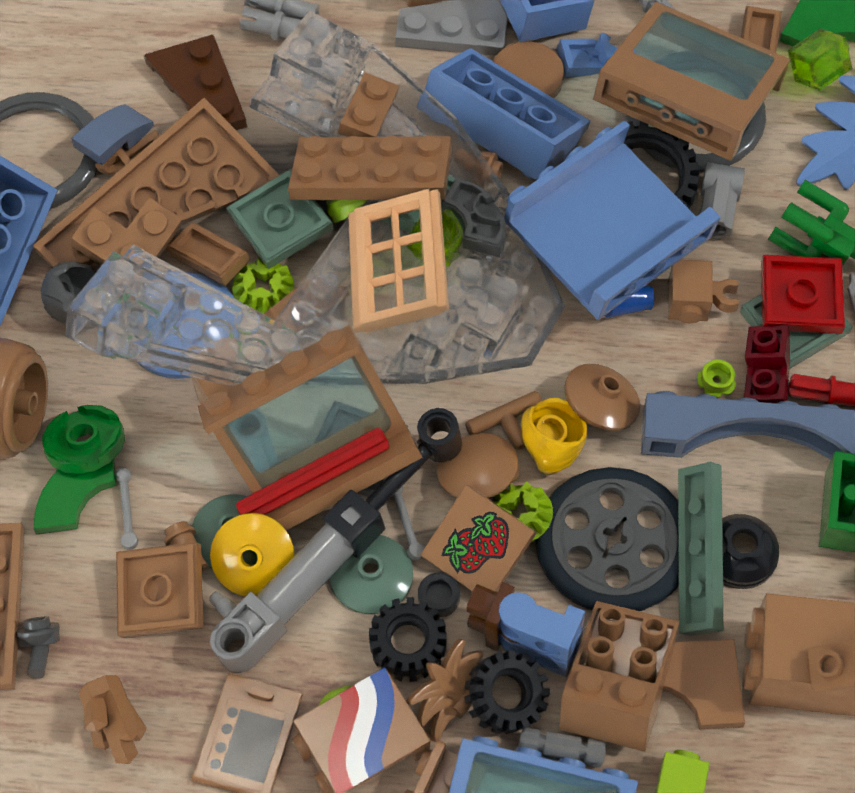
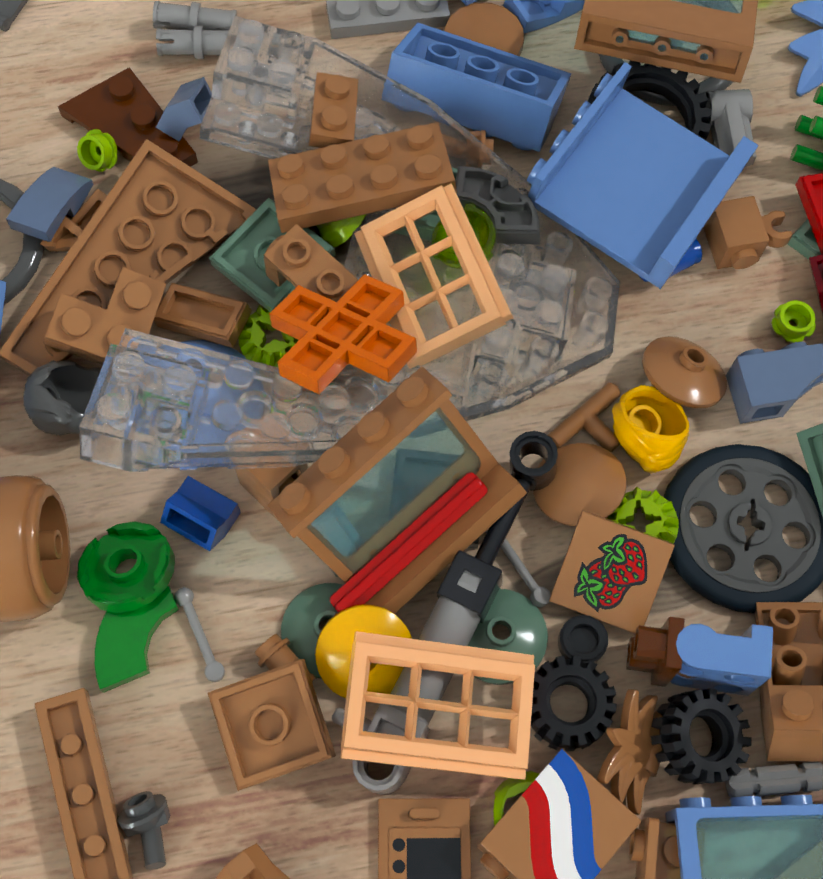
camera: 20 degrees left, 5 degrees up
none -> lime plate [77,129,118,172]
none -> sand blue piece [156,77,216,141]
none -> blue piece [160,476,241,551]
none -> medium nougat bracket [264,224,358,302]
none -> orange plate [269,274,417,395]
none -> light nougat piece [340,631,535,780]

